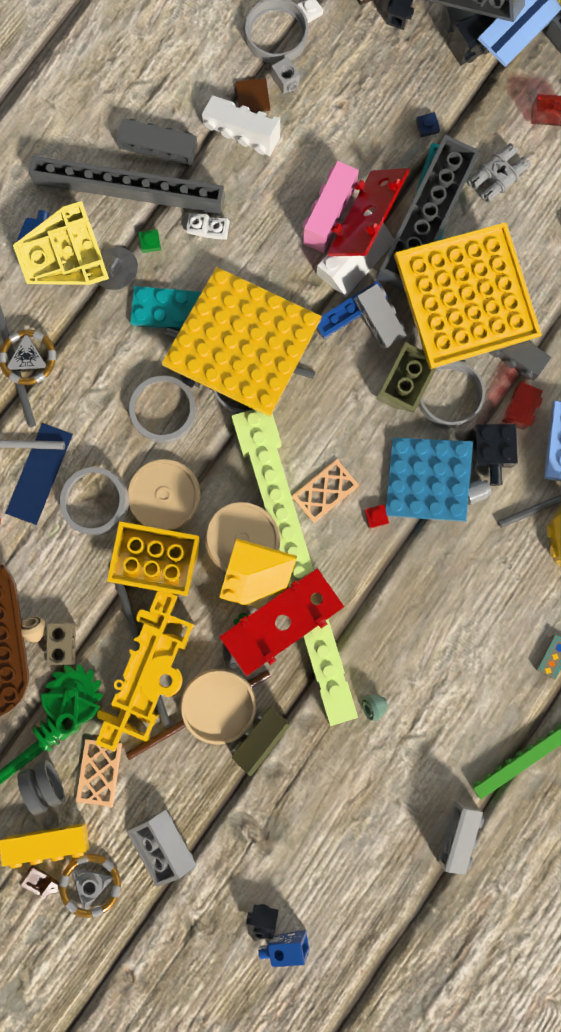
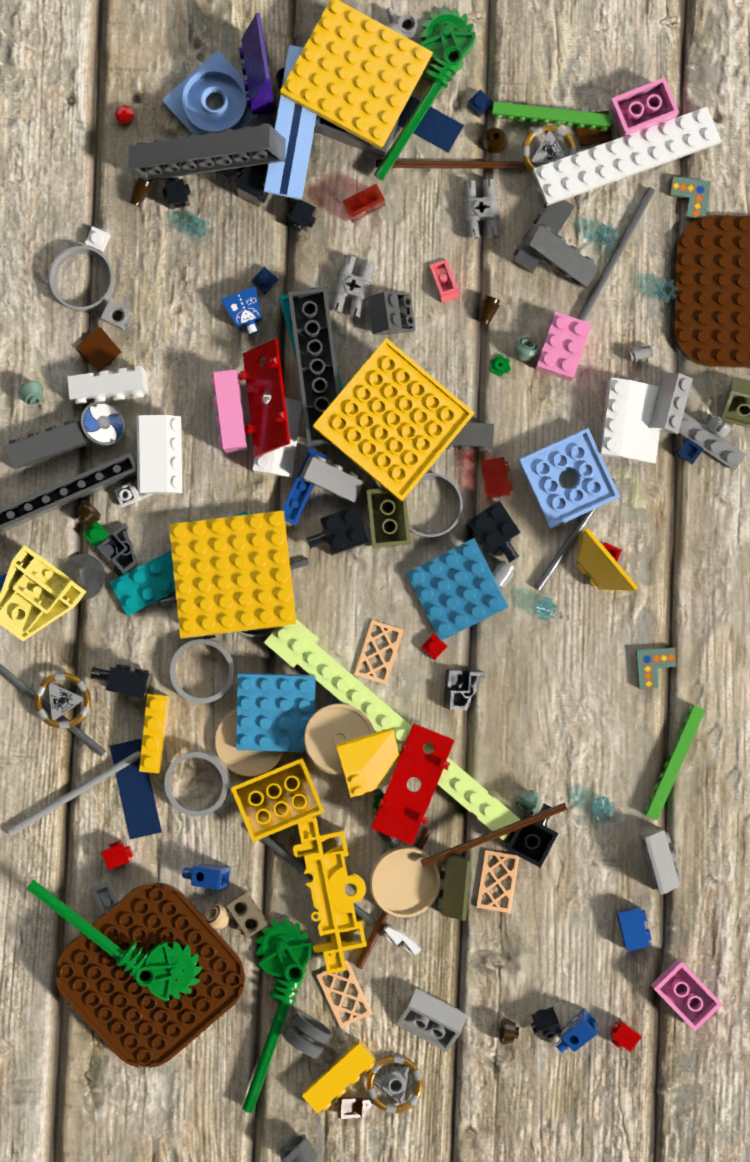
camera: 30 degrees left, 5 degrees up
none -> sand green cone [18,381,43,406]
none -> dark brown cone [76,500,101,525]
none -> shield [81,401,125,445]
none -> black brick [90,664,153,698]
none -> black slope [95,523,138,577]
none -> white slope [137,415,182,495]
none -> yellow brick [139,694,169,773]
none -> blue torso [182,864,231,890]
none -> clear light blue gear [187,215,211,240]
none -> blue torso [221,286,262,335]
none -> dark azure plate [236,673,316,752]
none -> black brick [288,200,317,232]
none -> black brick [306,506,369,556]
none -> dark grey slope [368,292,415,335]
none -> white slope [384,925,421,955]
none -> reddish brown piece [421,802,568,867]
none -> black slope [443,669,485,710]
none -> light nougat window [476,850,519,914]
none -> dark brown cone [499,1018,519,1045]
none -> black brick [505,803,559,868]
none -> clear light blue gear [534,597,557,621]
none -> clear light blue gear [591,797,615,821]
none -> red brick [609,1019,642,1052]
none -> blue brick [616,906,652,952]
none -> bright pink brick [651,958,723,1031]

